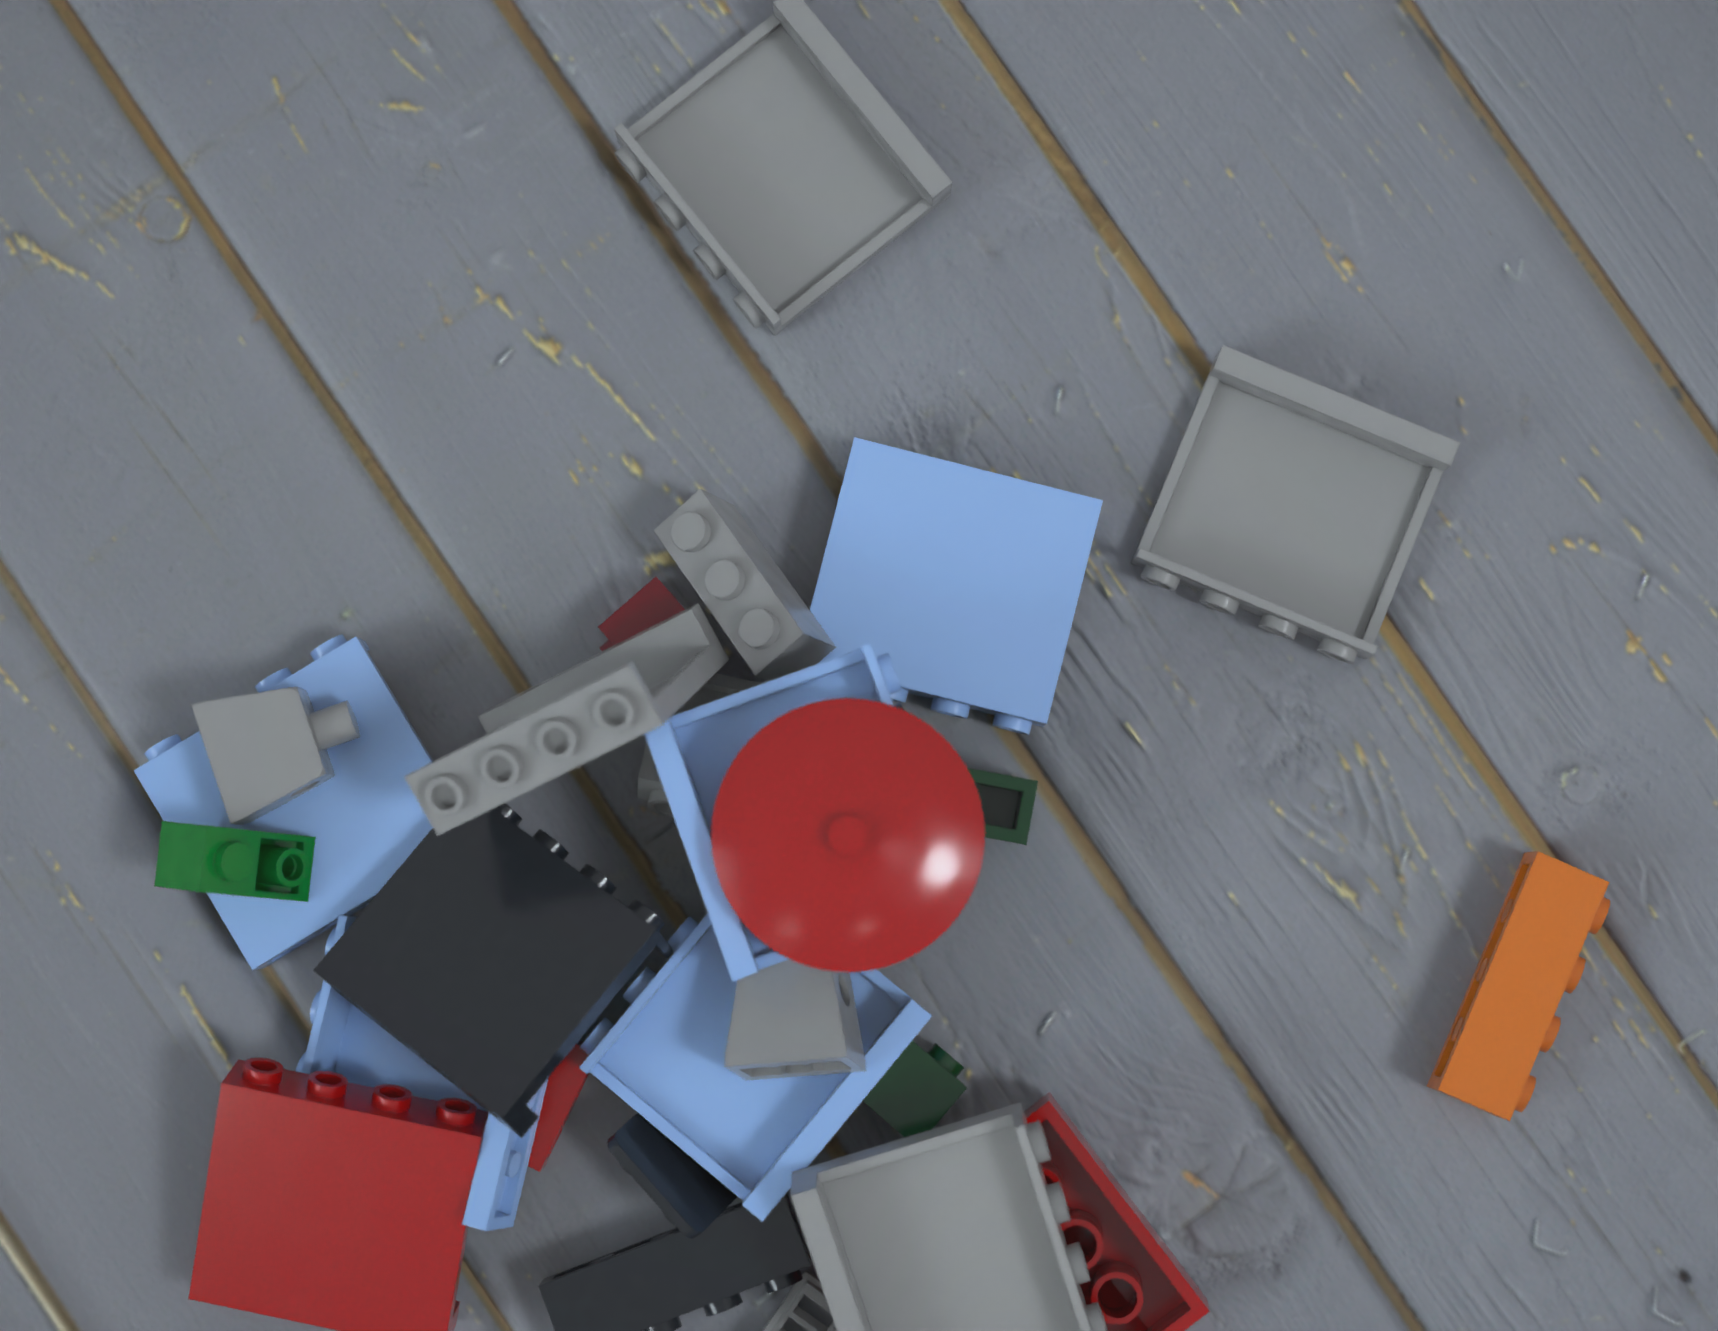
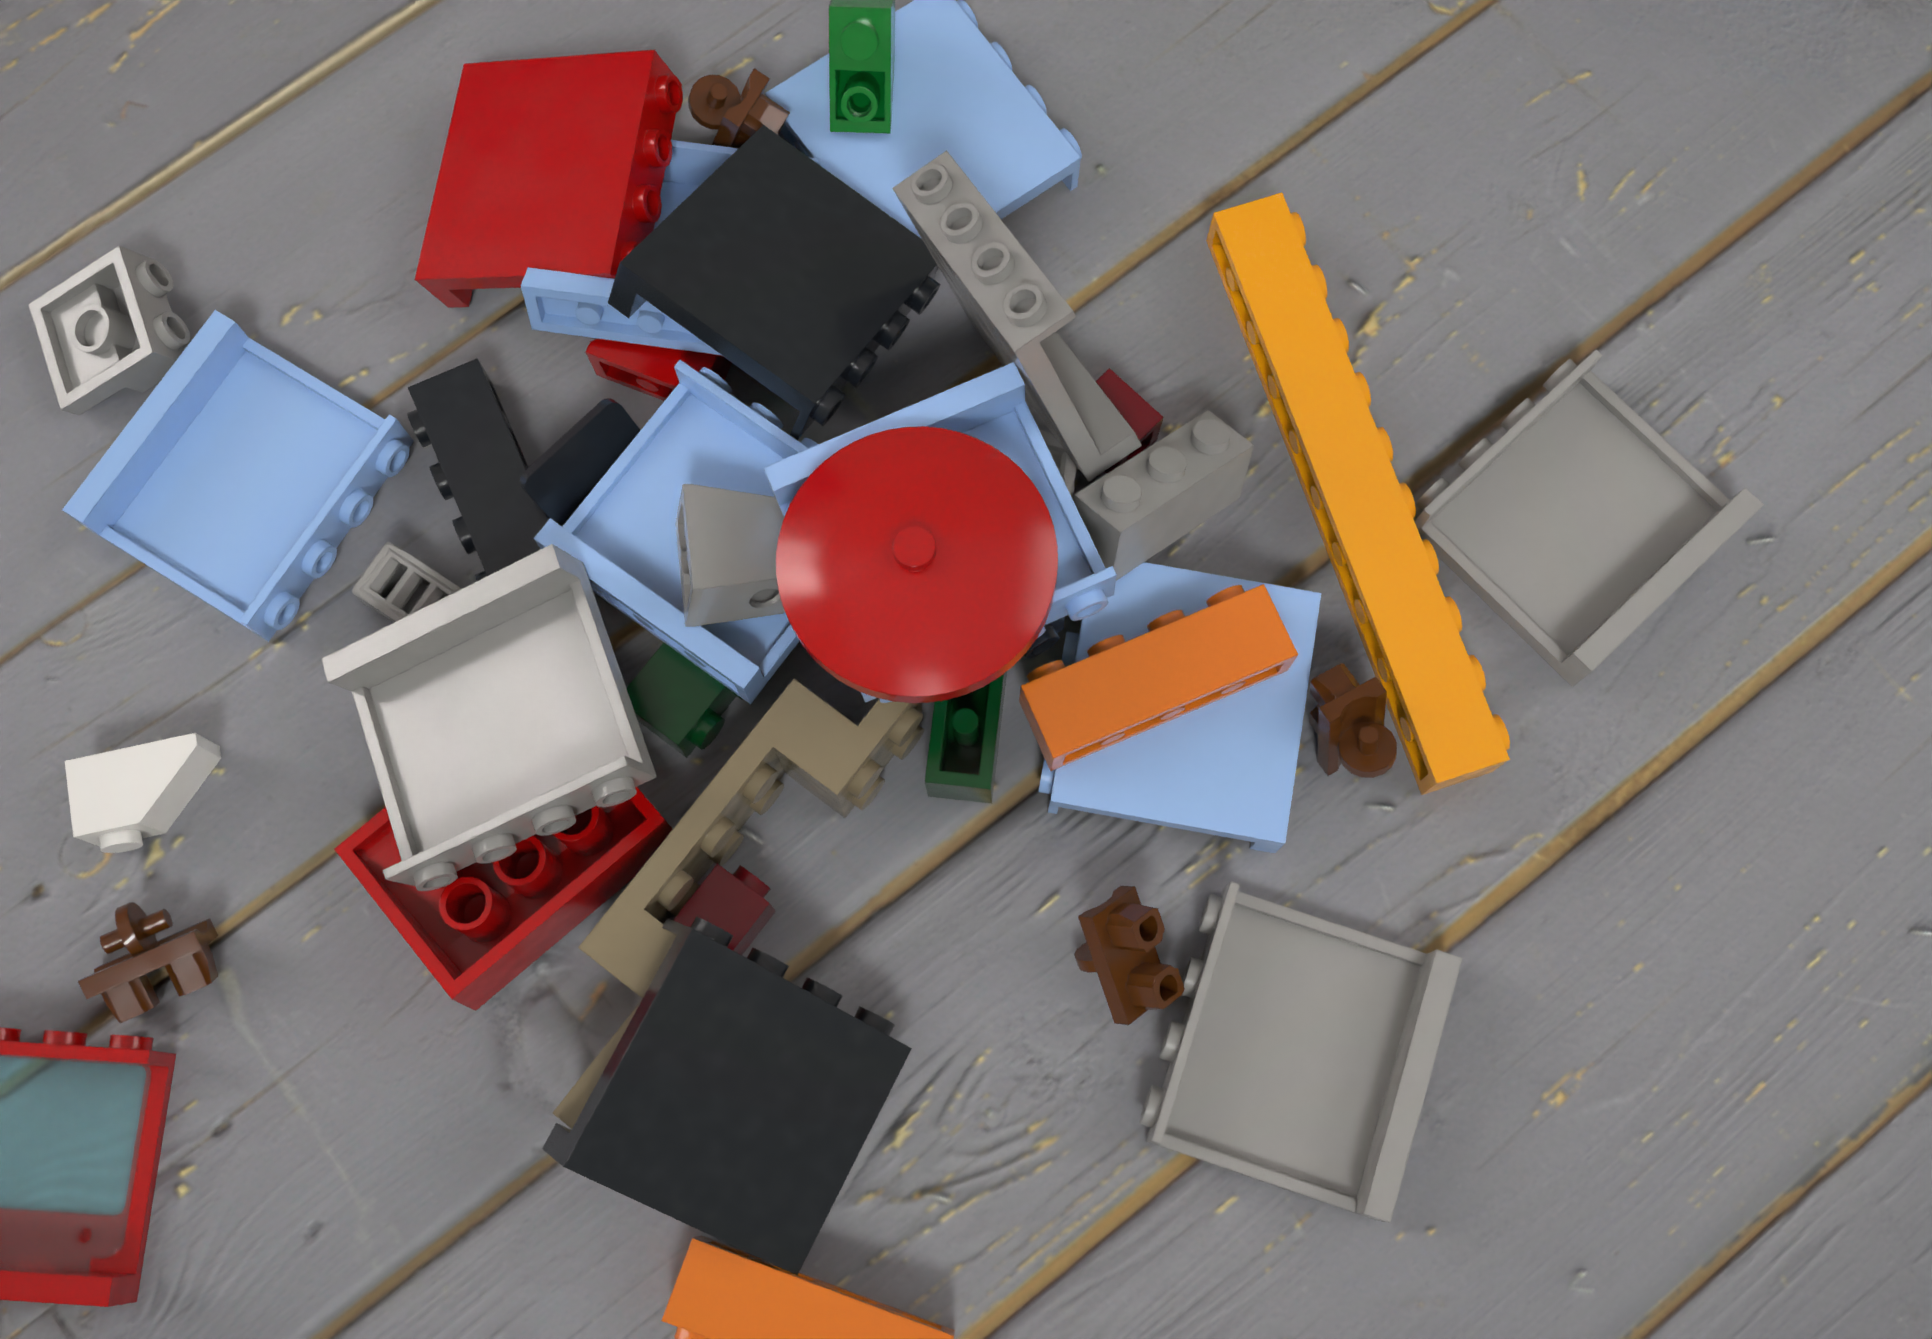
camera: 90 degrees right, 10 degrees down
light grey torso [191,687,360,825] -> none
none -> black panel [542,916,912,1275]
none -> dark tan bracket [553,679,925,1129]
none -> dark red brick [673,863,776,955]
none -> reddish brown hips [688,68,790,148]
none -> orange brick [1019,584,1298,771]
none -> reddish brown hips [1074,886,1185,1025]
none -> light orange brick [1206,192,1510,795]
none -> reddish brown hips [1309,663,1397,778]

